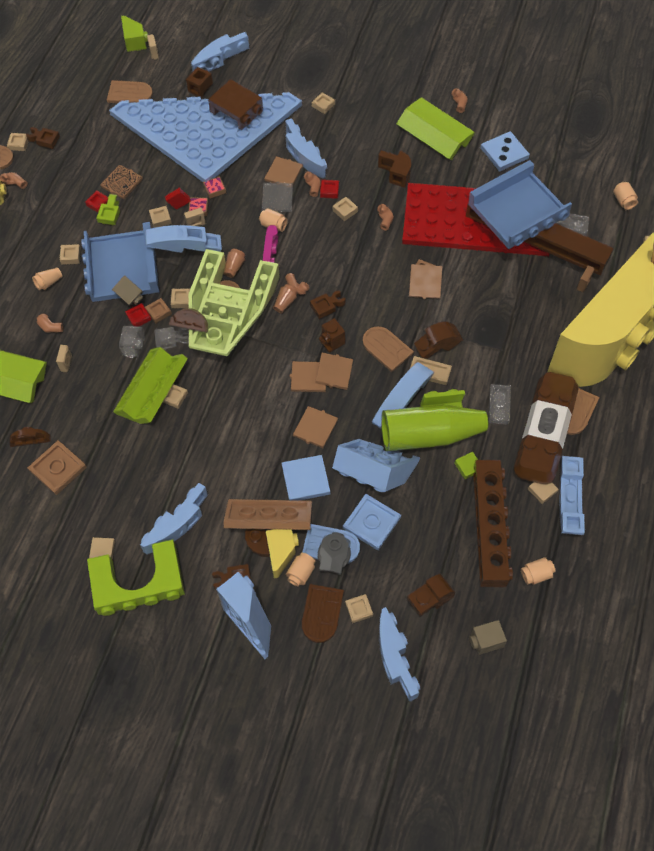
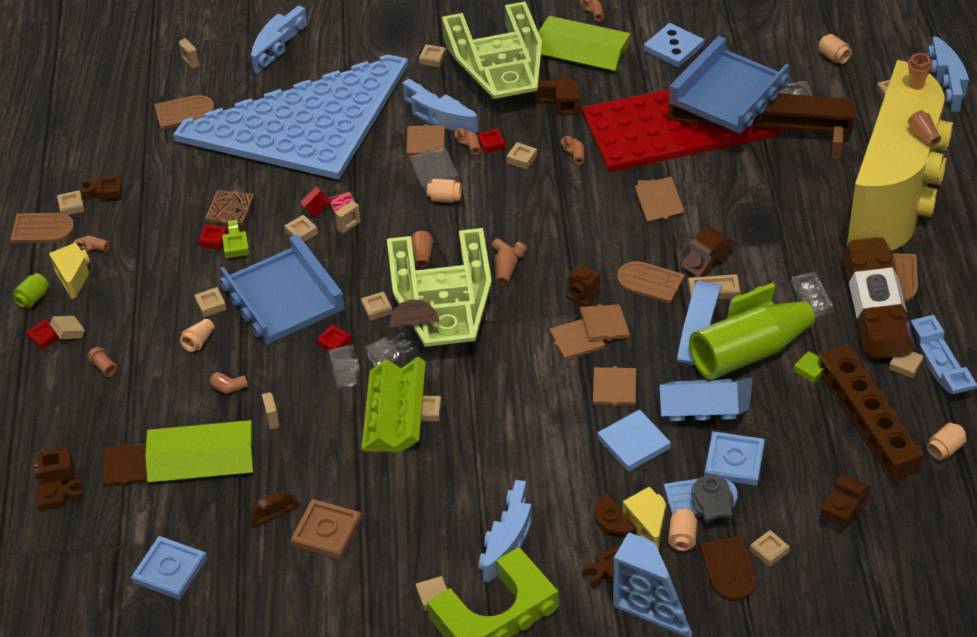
camera: 20 degrees left, 15 degrees down
dark tan brick [112,275,143,306] -> none
lime slope [121,16,148,52] -> none
light blue slope [145,225,222,253] -> none
medium nougat tile [145,298,172,324] -> none
reddish brown brick [186,67,213,98] -> none
tile [203,176,226,198] -> none
reddish brown panel [208,79,263,130] -> none
medium nougat tile [224,499,312,530] -> none
dark pink hinge [263,225,278,263] -> none
reddish brown plate [310,290,346,319] -> none
light blue slope [379,607,420,702] -> none
dark tan brick [469,620,507,655] -> none
none -> yellowish green wedge [442,1,542,99]
none -> nougat cone [908,110,941,147]

